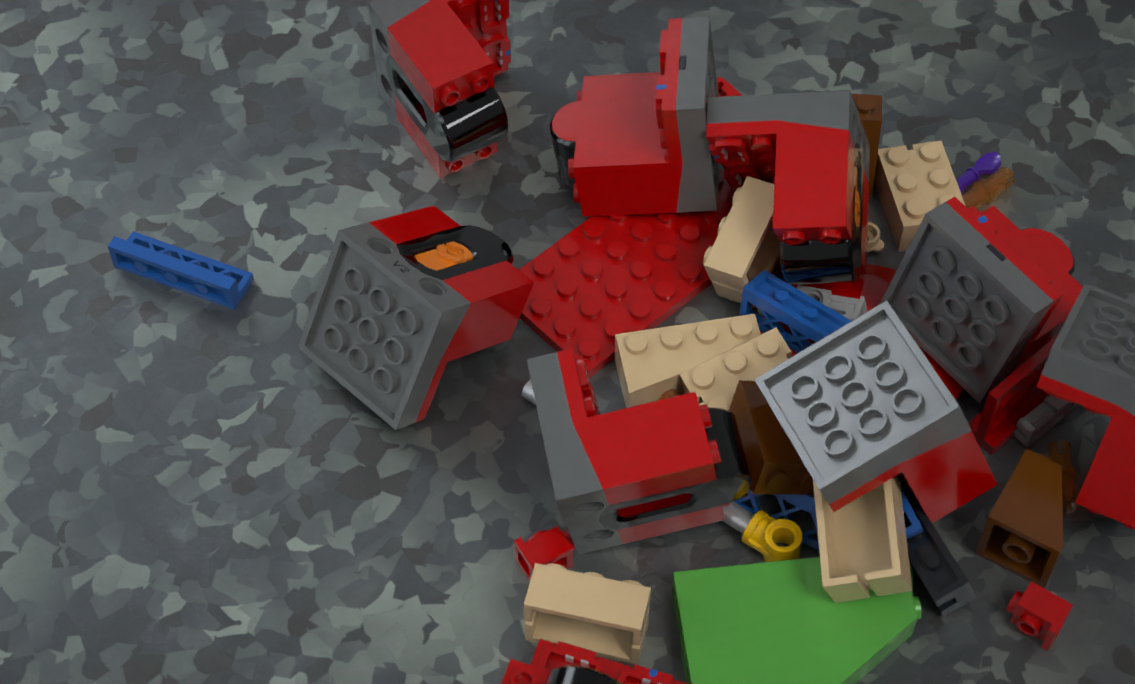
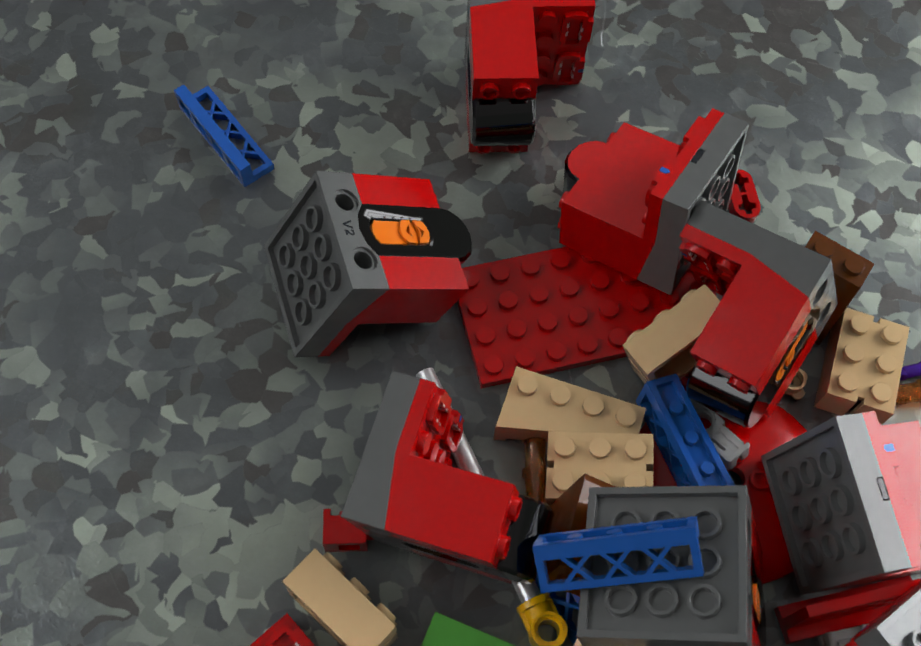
camera: 25 degrees right, 10 degrees up
none -> blue fence [532,516,704,593]

